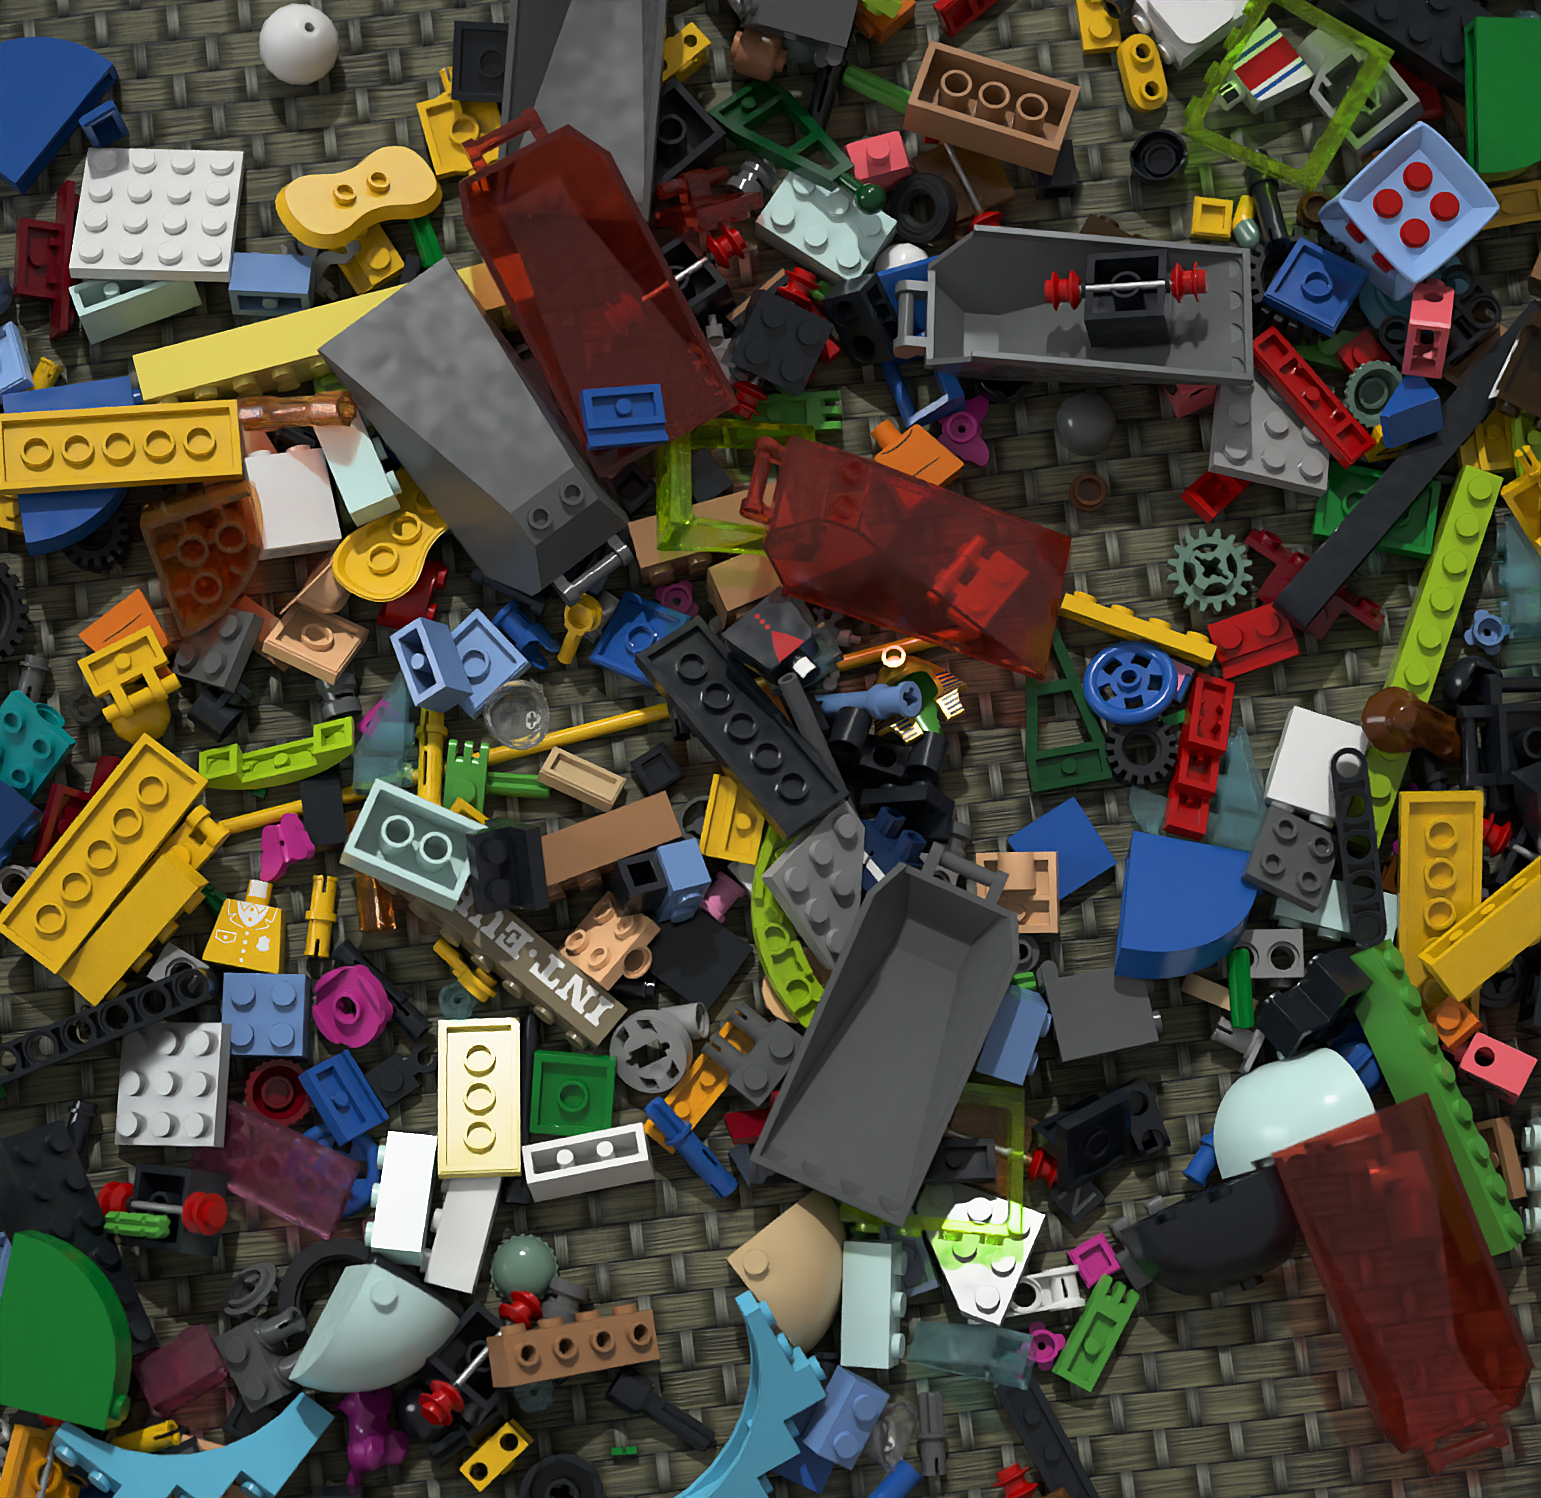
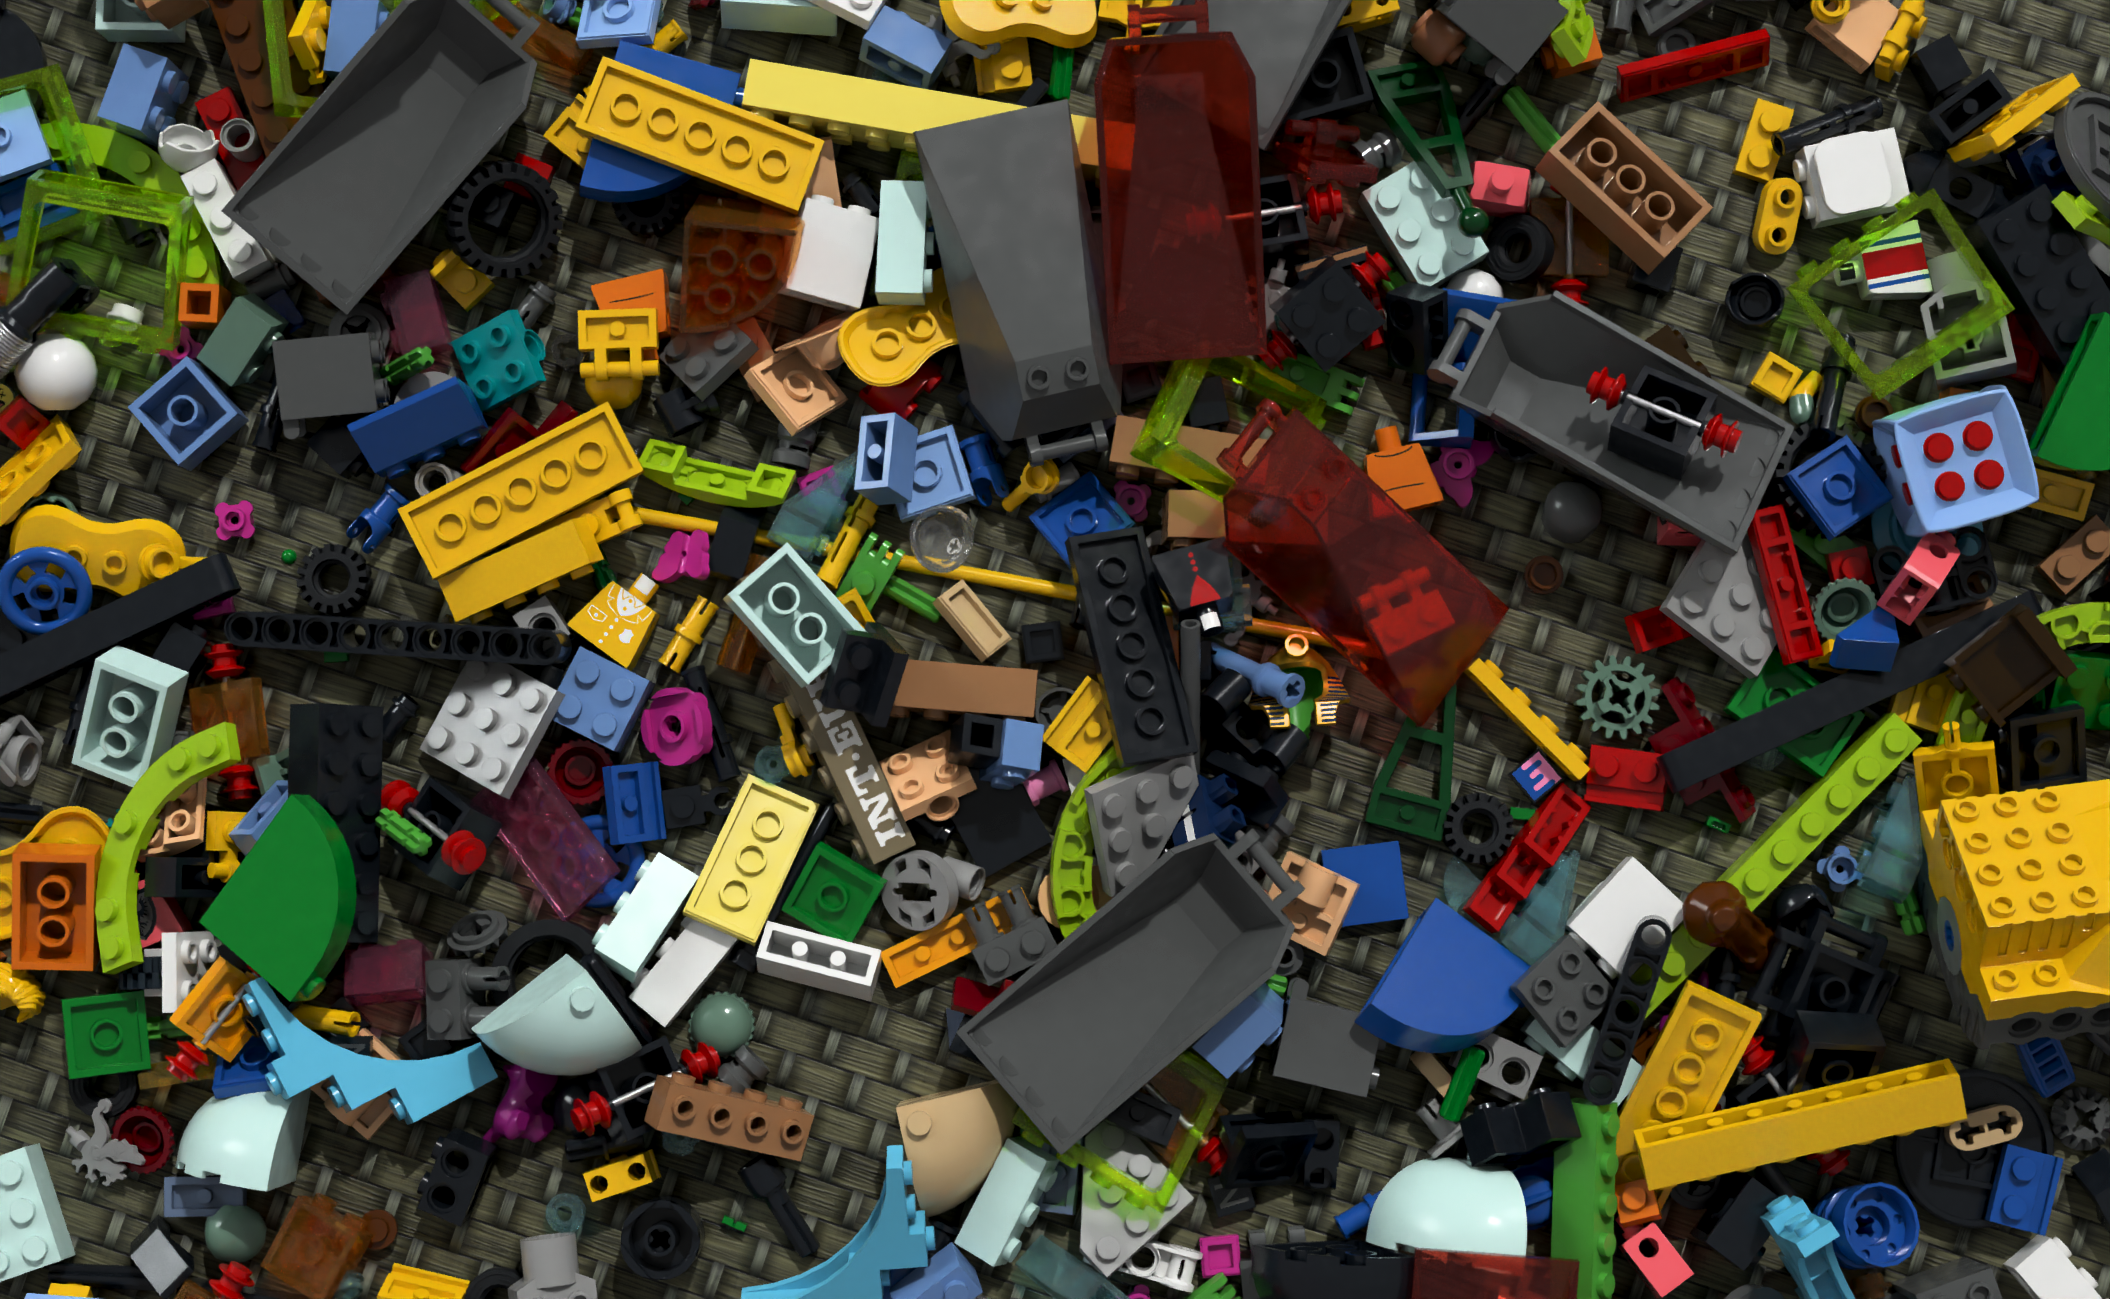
camera: 30 degrees right, 5 degrees up
clear orange axle [238,390,357,433] -> none
blue plate [579,384,669,451] -> none
blue axle [645,1097,738,1199] -> none
blue plate [1083,641,1178,725] -> none
none -> green piece [1704,816,1731,834]

